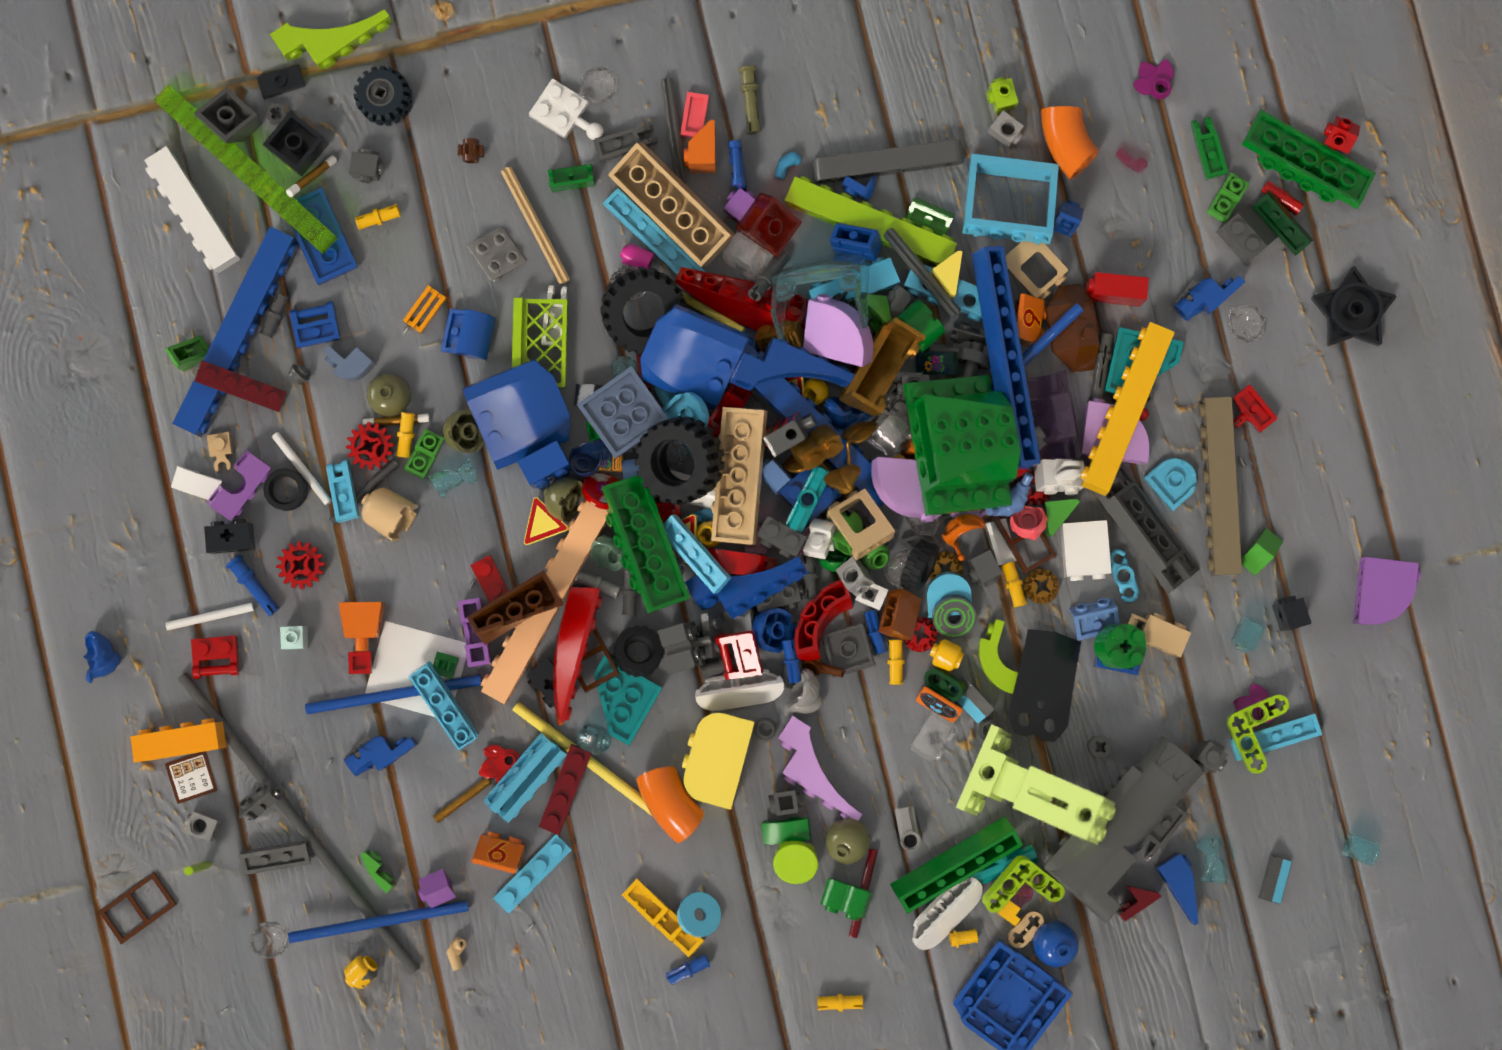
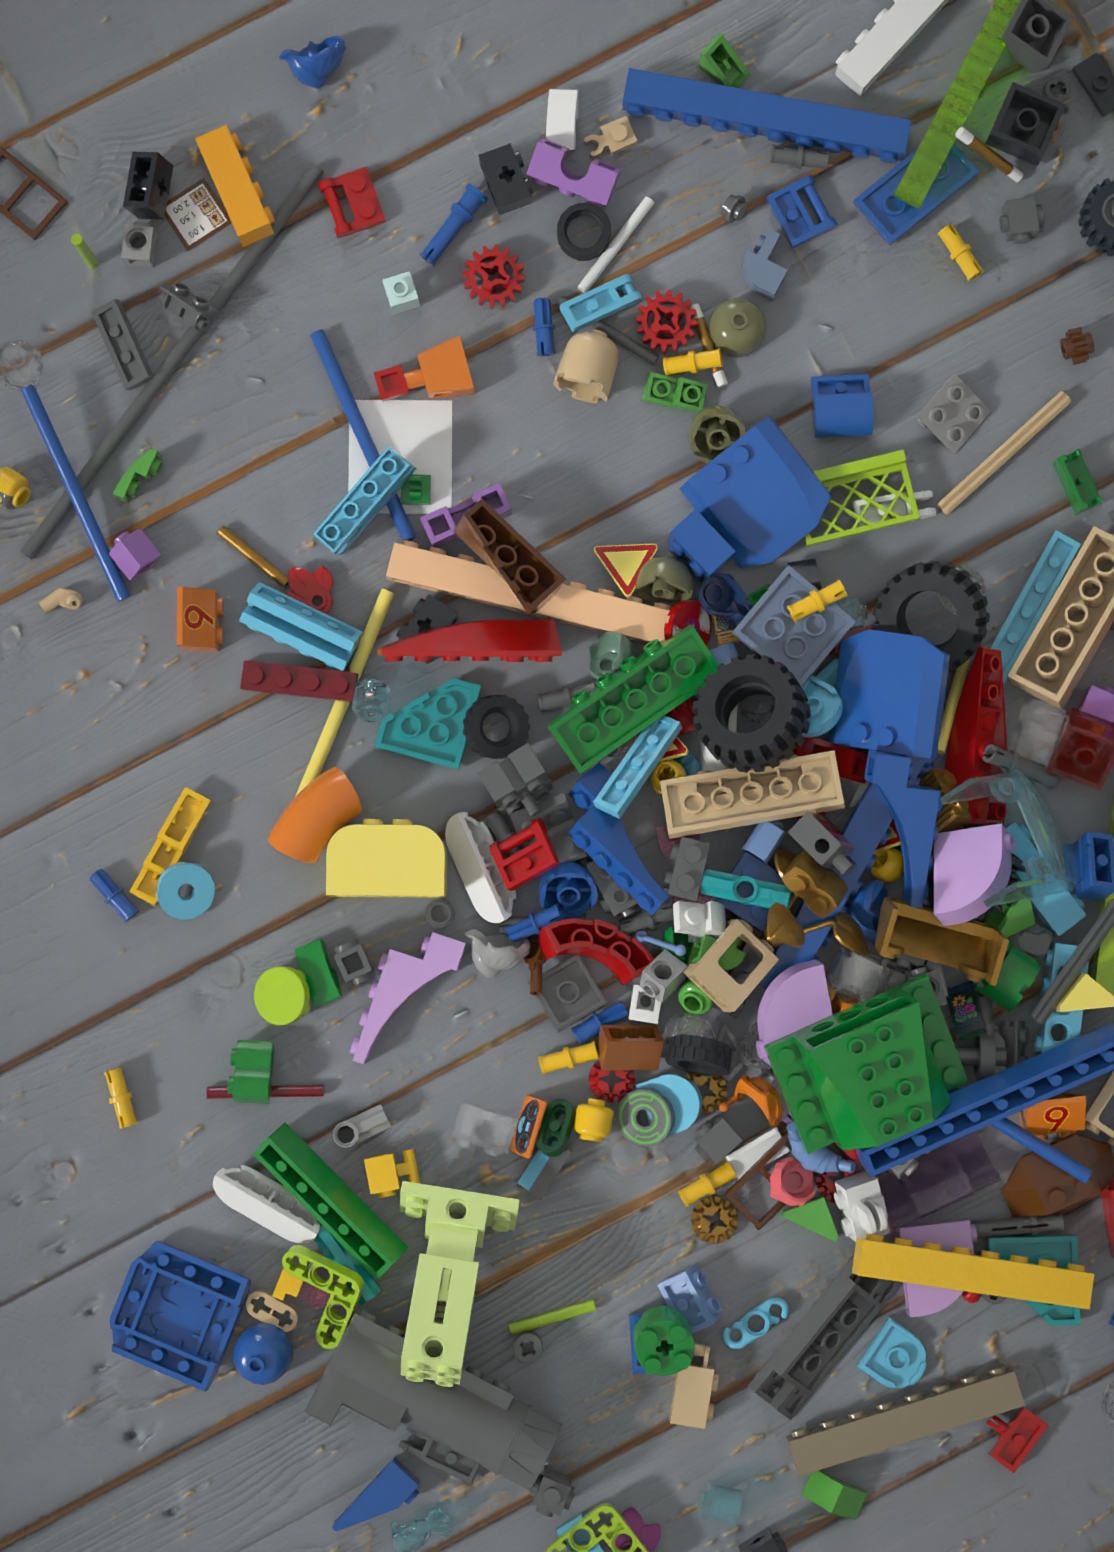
camera: 75 degrees right, 0 degrees up
white bar [165,602,255,631] -> none
dark red plate [194,360,286,412] -> none
blue plate [344,736,418,776] -> none
light orange tile [403,285,447,334] -> none
clear light blue animal [427,458,477,499] -> none
red plate [470,555,509,603] -> none
medium azure plate [493,834,572,914] -> none
reddish brown window [556,627,620,693] -> none
light grey pin [575,570,621,599] -> none
dark pink brick [620,243,655,270] -> none
red arch [706,548,778,576] -> none
olive cylinder [825,818,872,864] -> none
yellow pin [949,928,978,948] -> none
lime arch [978,619,1018,694] -> none
dark grey plate [978,719,1000,740] -> none
black piece [1008,629,1081,742] -> none
white brick [1060,520,1111,581] -> none
dark red slope [1116,885,1162,922] -> none
none -> black brick [123,152,174,220]
none -> yellow brick [364,1149,421,1198]
none -> lime bar [509,1299,596,1335]
none -> blue axle [533,298,556,357]
none -> medium blue hinge [635,931,686,956]
none -> yellow pin [787,580,848,623]

